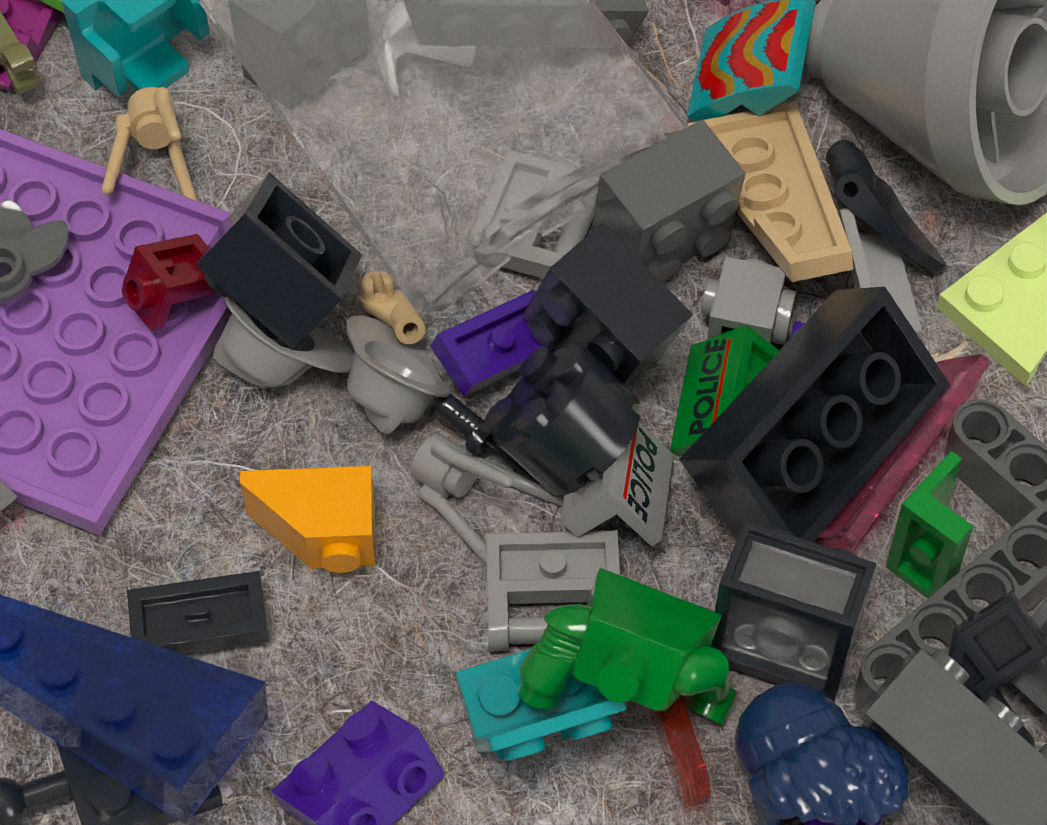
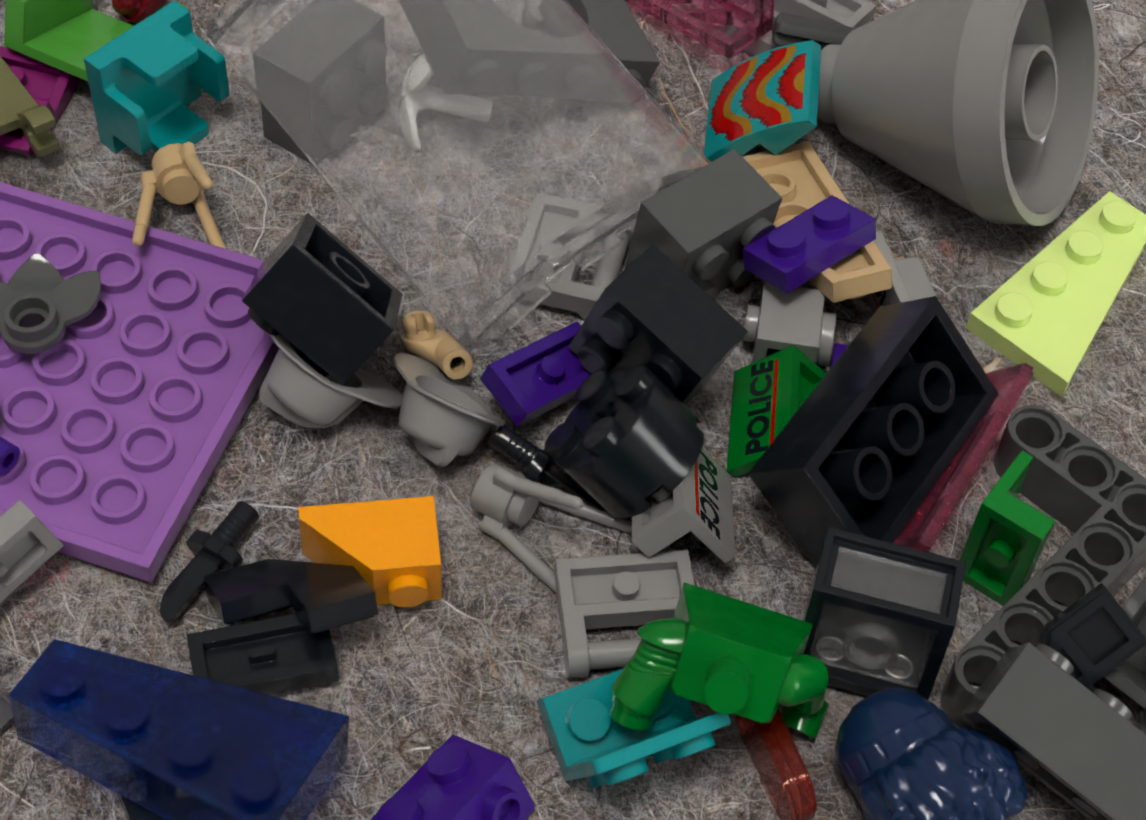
camera: 10 degrees left, 5 degrees down
dark red bracket [122,234,218,331] -> none
black arm [826,140,947,275] -> none
none -> black piece [160,501,259,623]
none -> black tile [203,559,378,634]
none -> dark purple plate [743,195,876,294]

